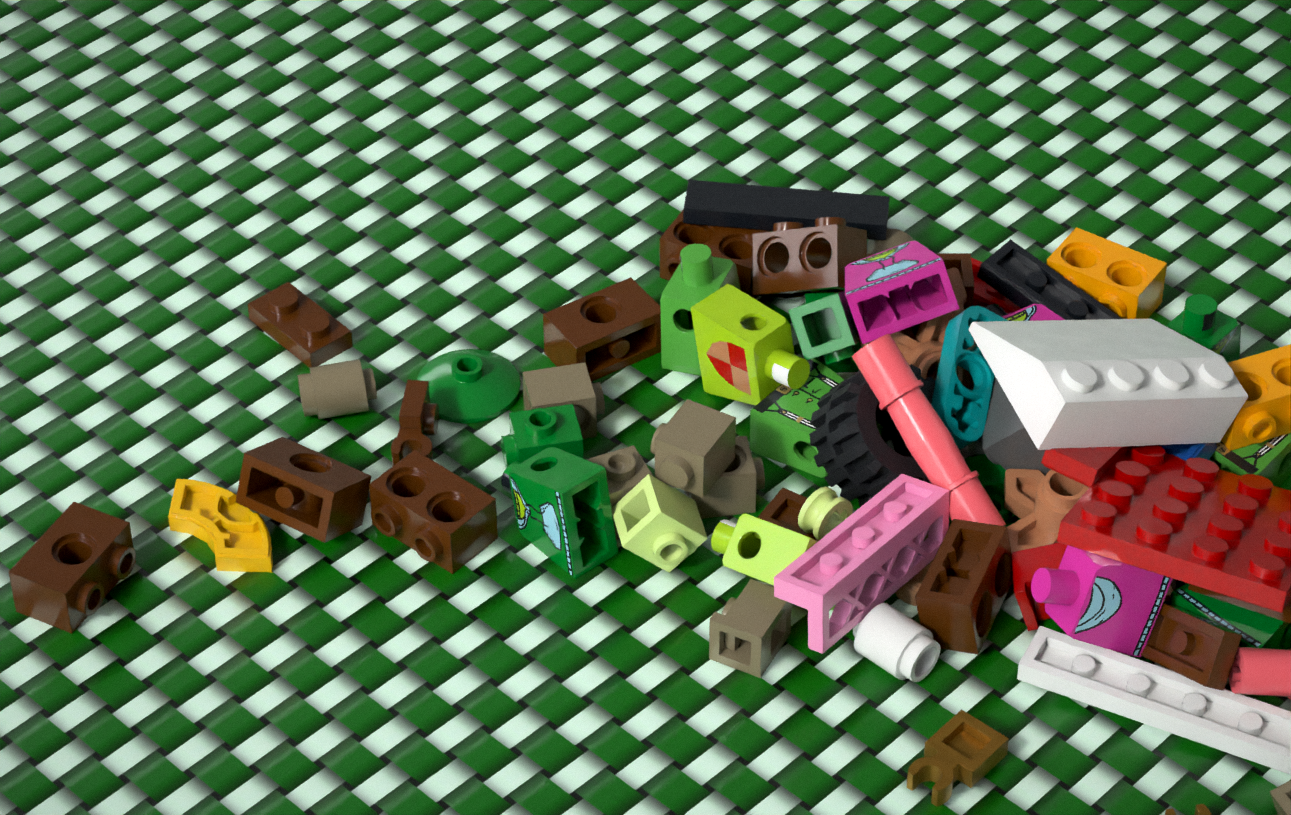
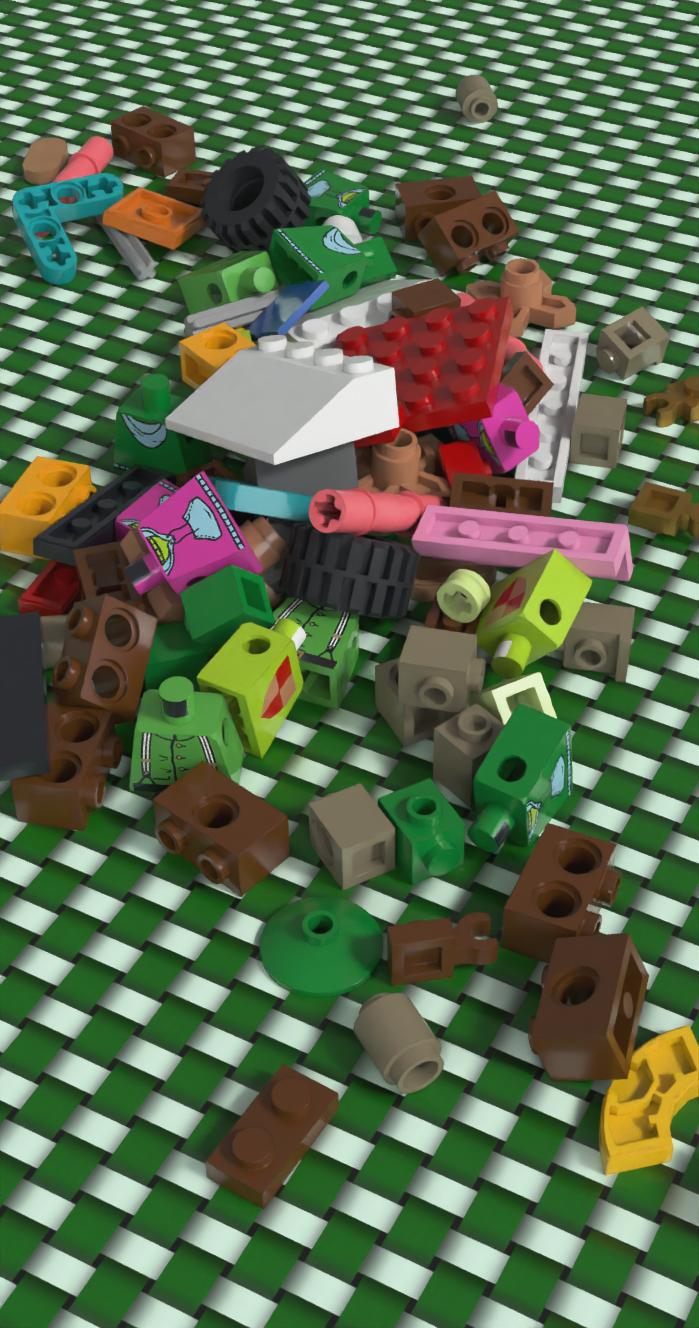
camera: 105 degrees left, 0 degrees up
none -> dark tan brick [569,393,627,469]

